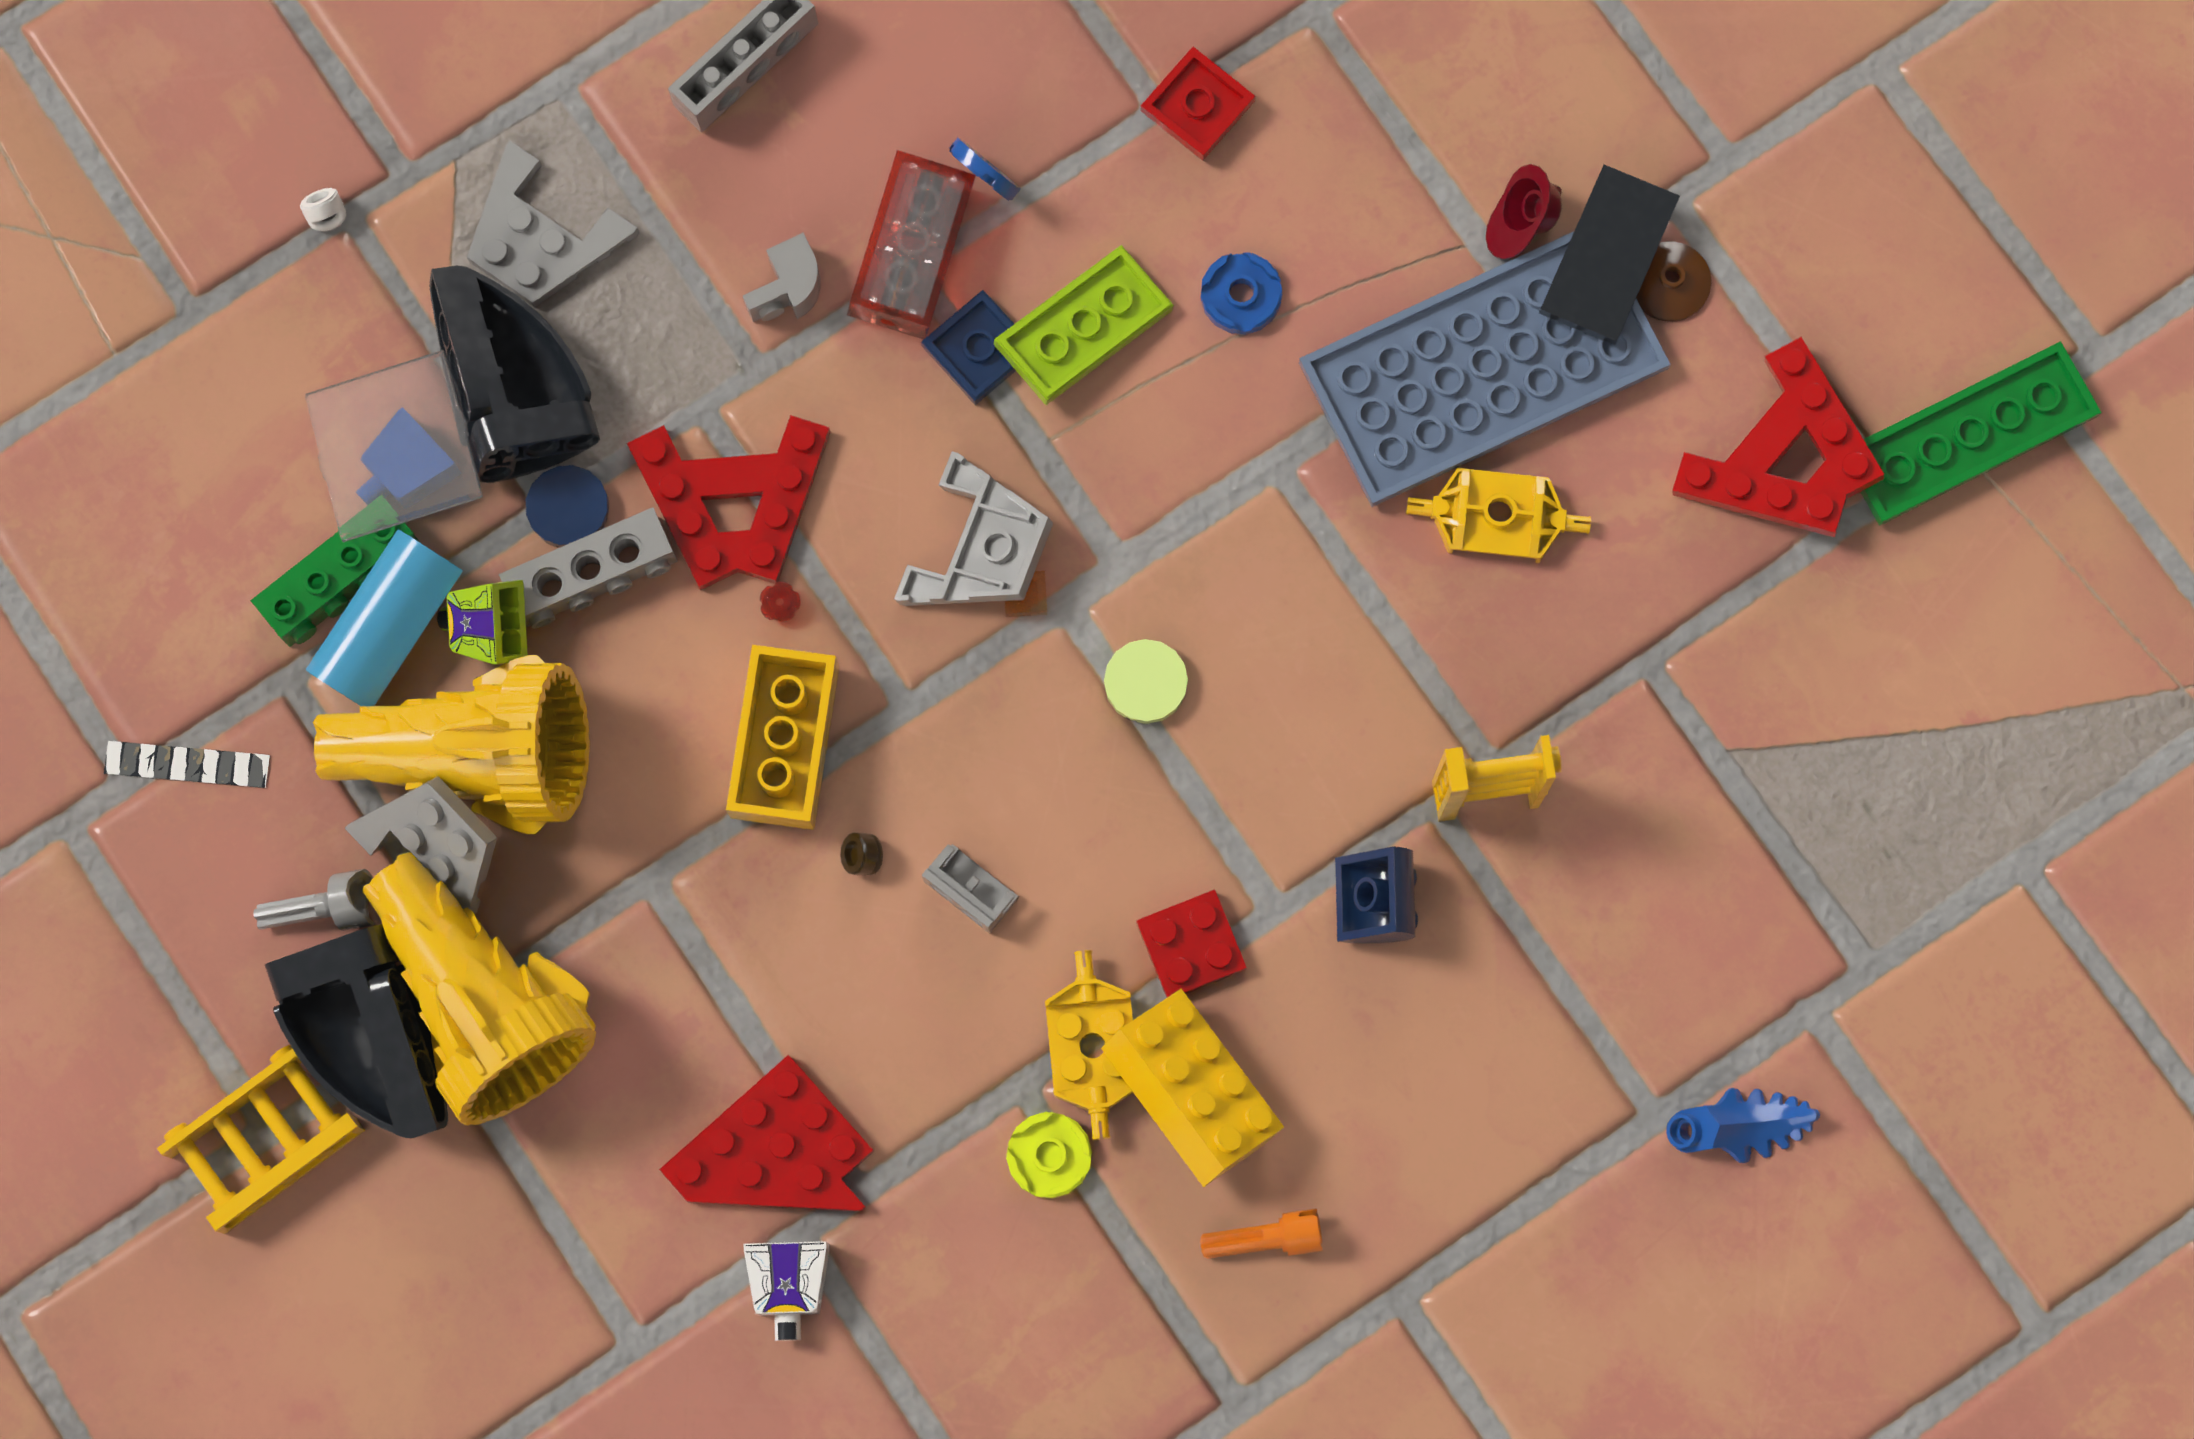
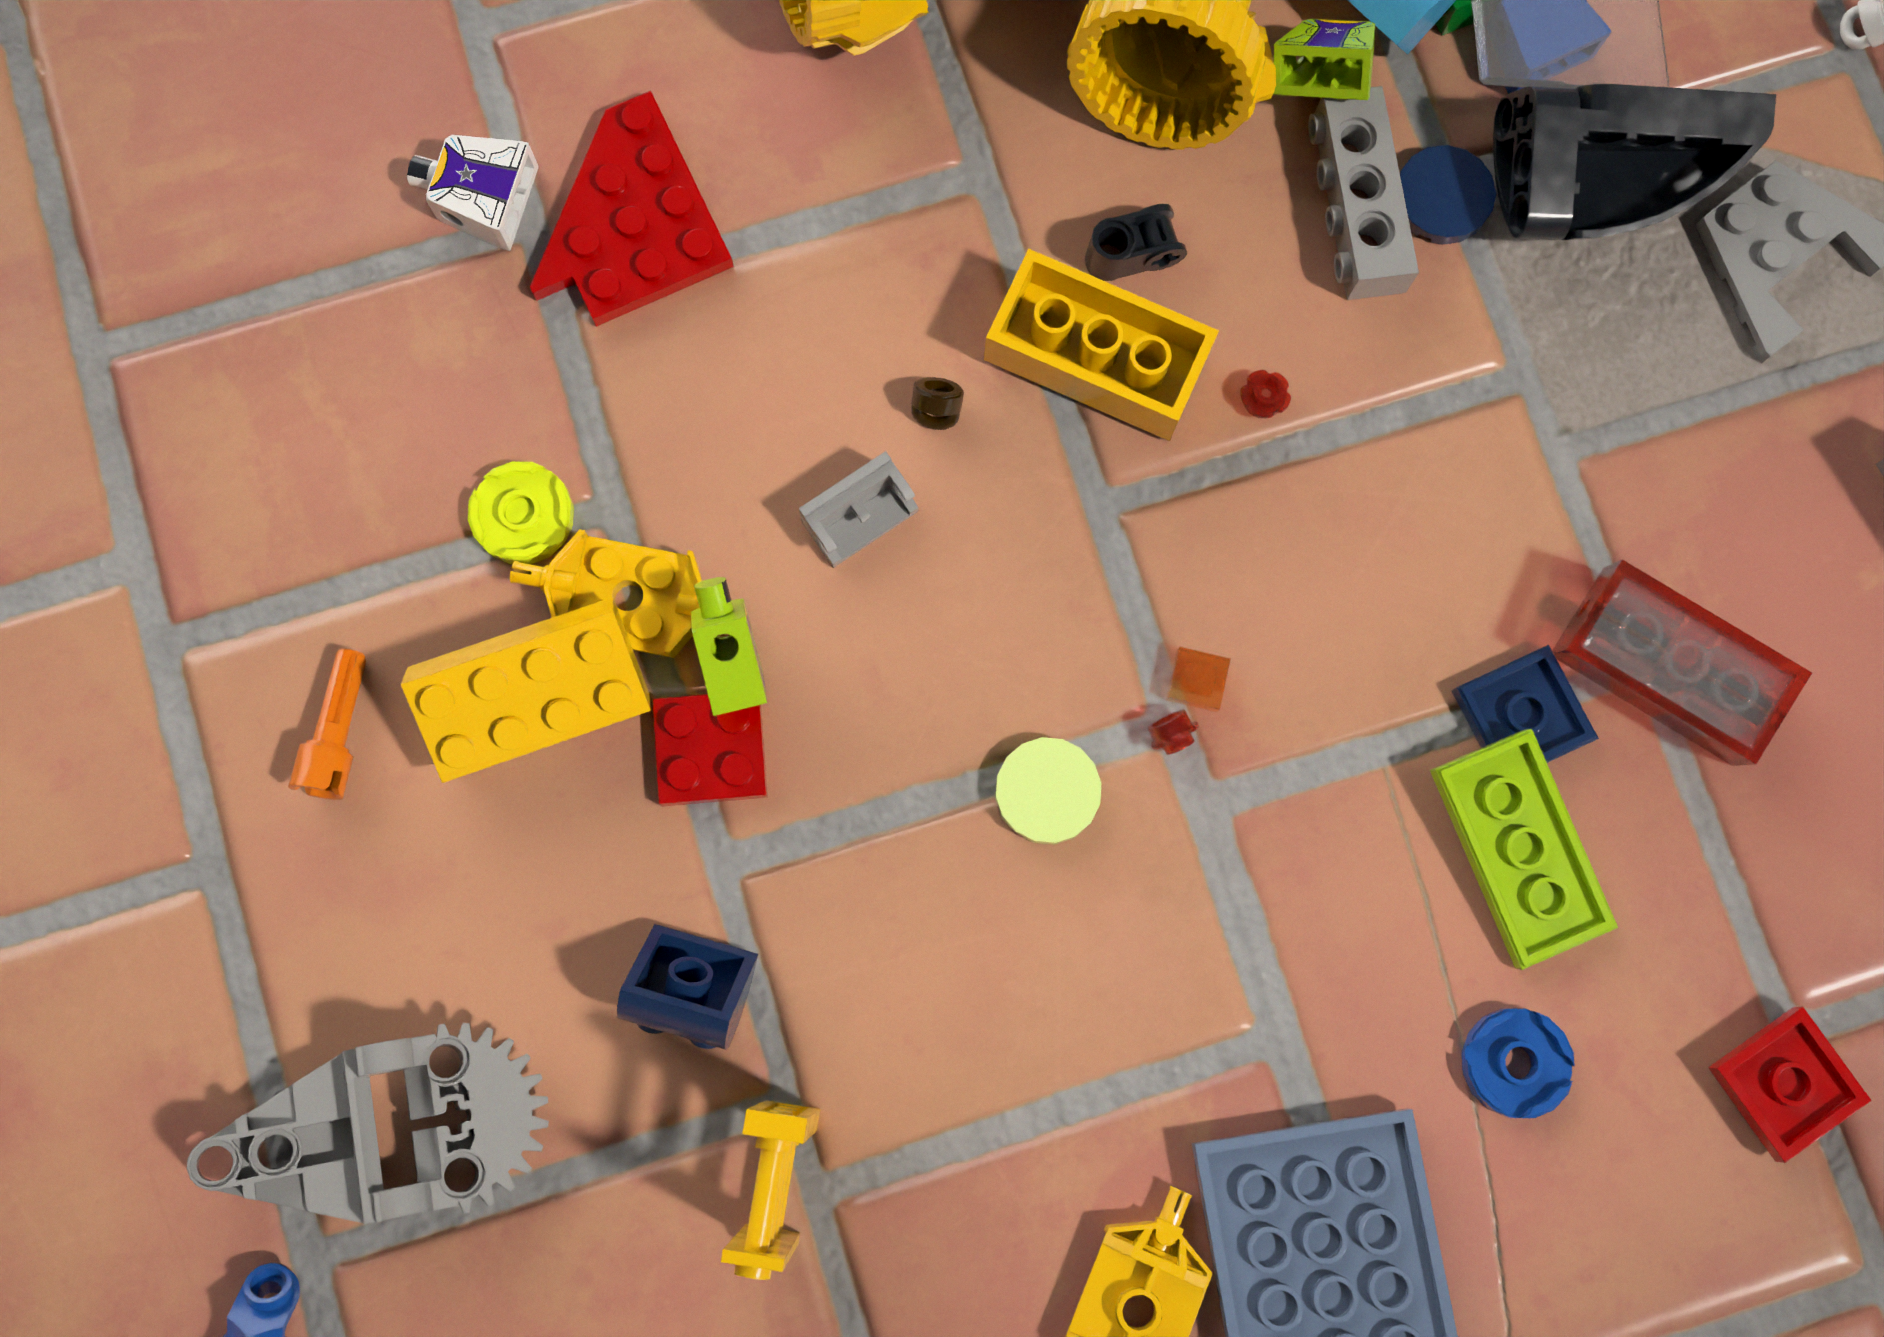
camera: 100 degrees right, 0 degrees up
red plate [627,415,831,590] -> none
light grey brick [742,233,821,322] -> none
light grey wing [894,451,1053,606] -> none
blue tile [949,137,1021,201] -> none
none -> light grey connector [187,1023,549,1224]
none -> lime torso [691,577,767,716]
none -> black piece [1085,203,1187,281]
none -> clear red plate [1147,709,1199,755]

